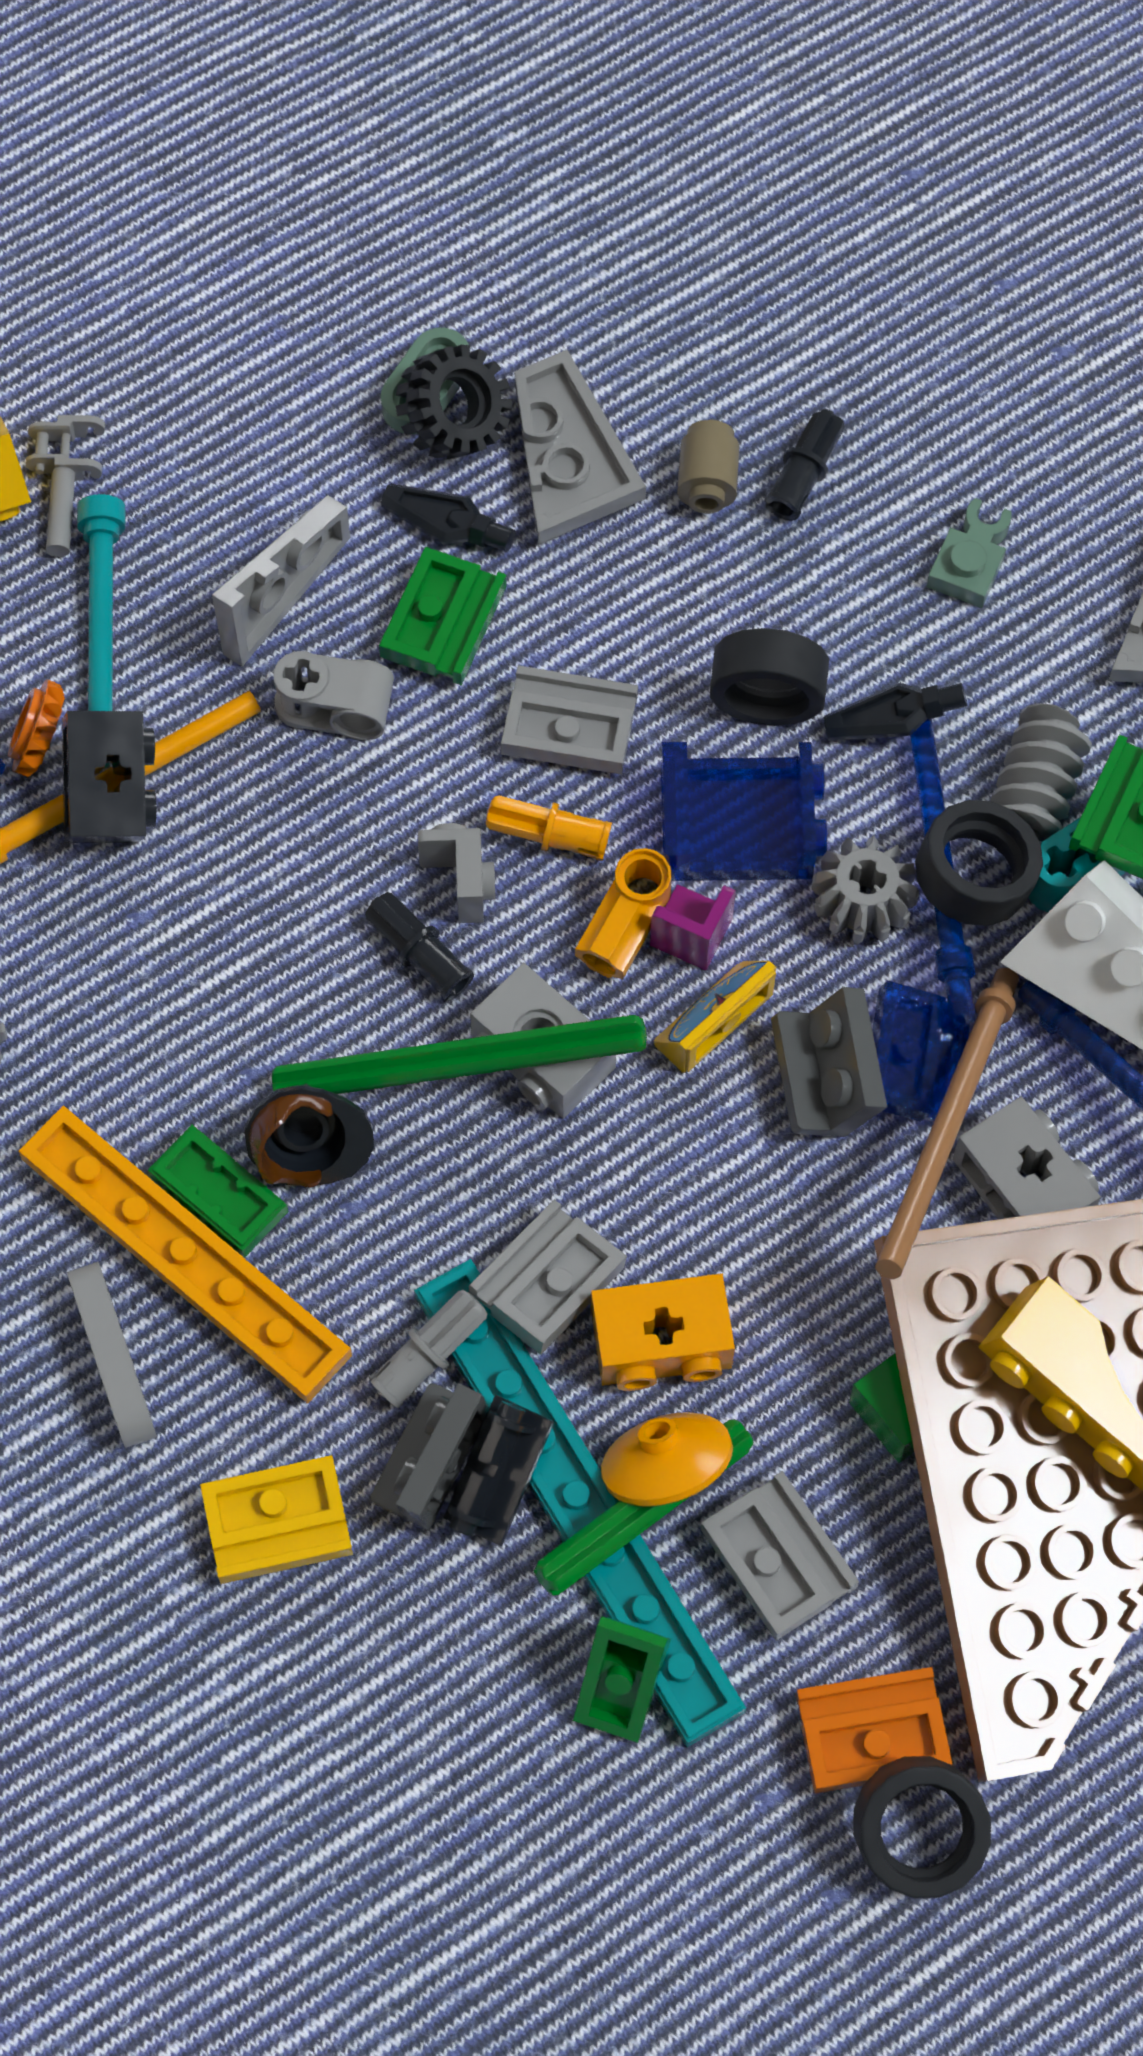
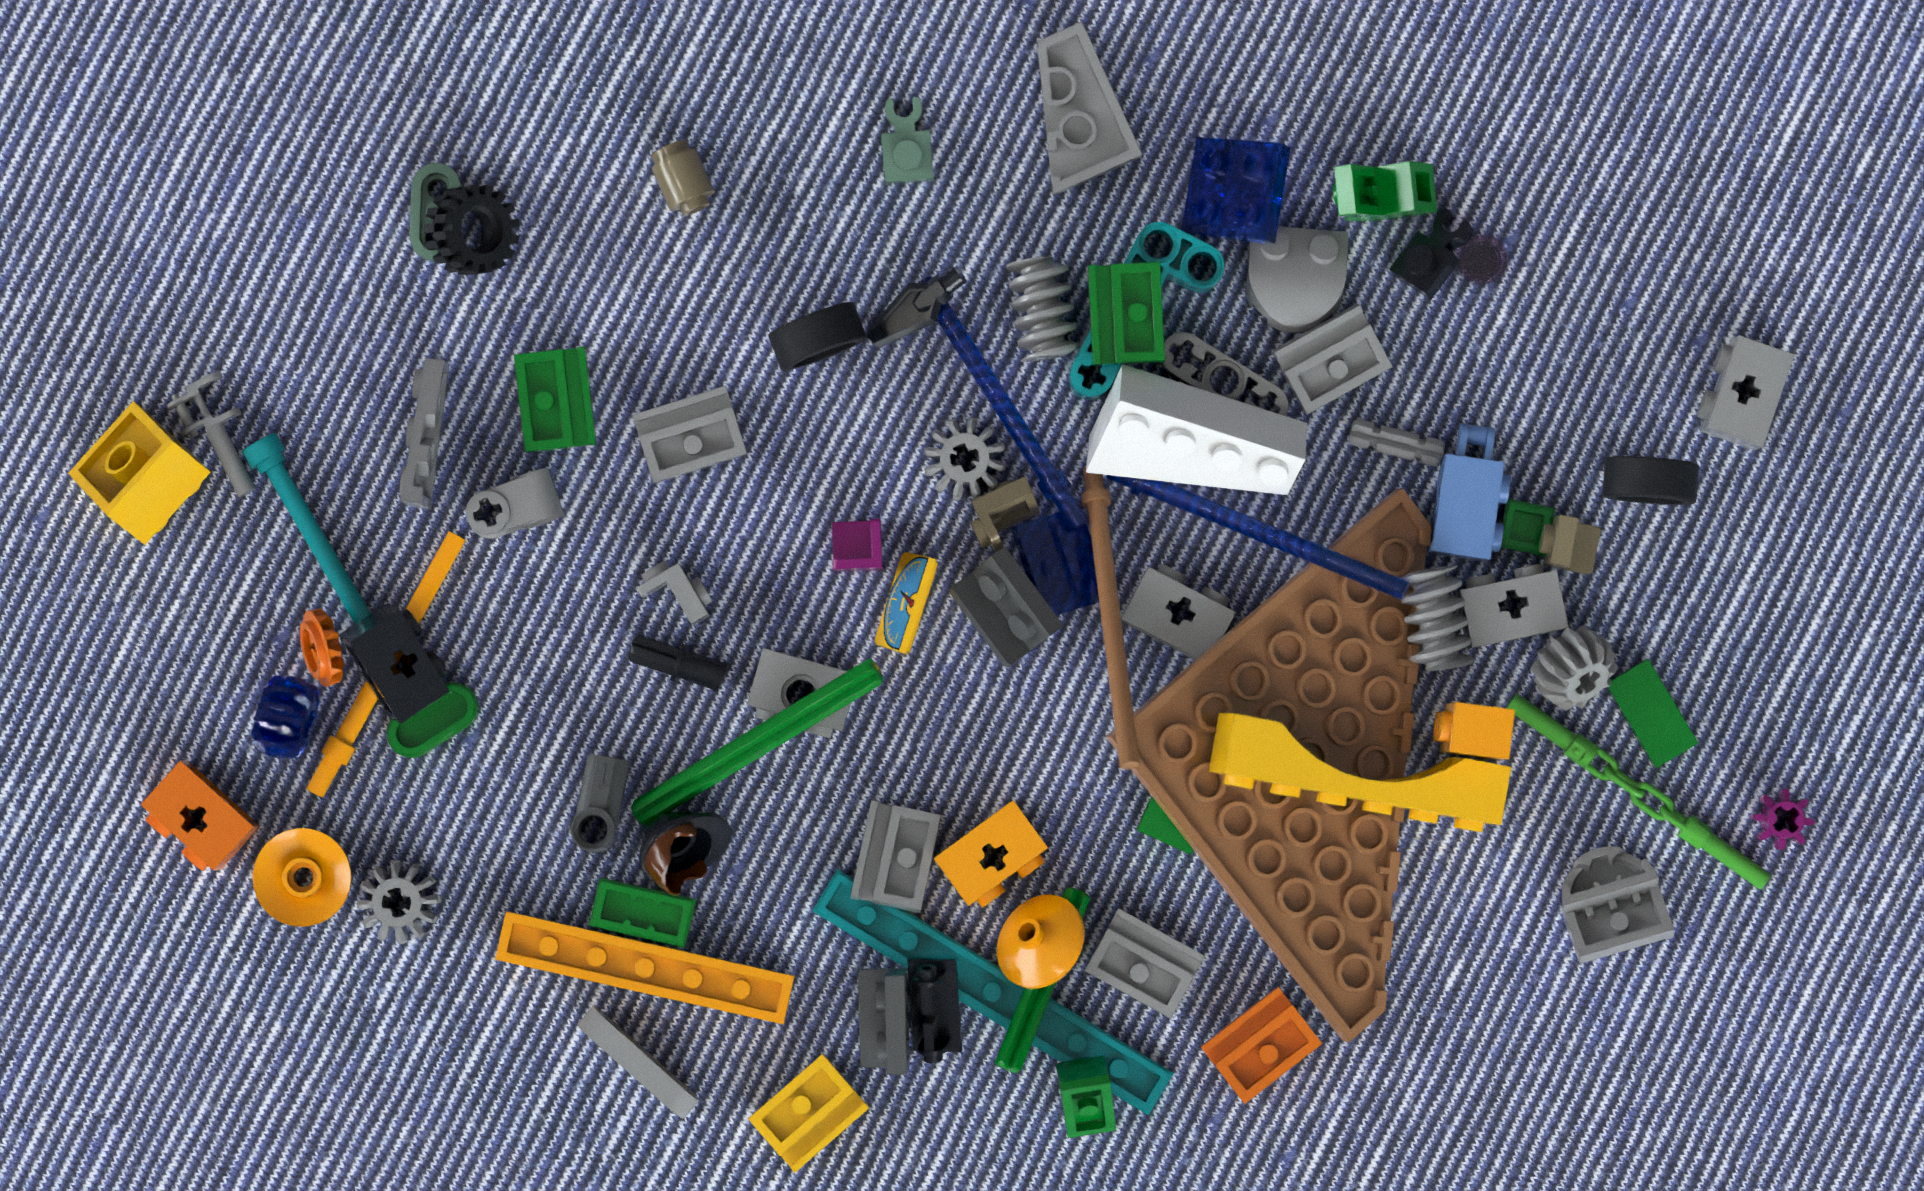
camera: 30 degrees left, 20 degrees up
light grey axle [369,1290,487,1408] -> none
black piece [381,483,516,552] -> none
light orange axle [486,795,612,861] -> none
light grey wing [514,350,646,544] -> none
light orange piece [575,848,672,980] -> none
clear blue panel [660,742,827,881] -> none
black axle [764,409,845,521] -> none
black tyre [853,1756,991,1899] -> none
black tyre [915,800,1043,926] -> none
none -> green tile [387,682,479,758]
none -> dark grey piece [571,754,630,854]
none -> dark tan bracket [970,476,1040,553]

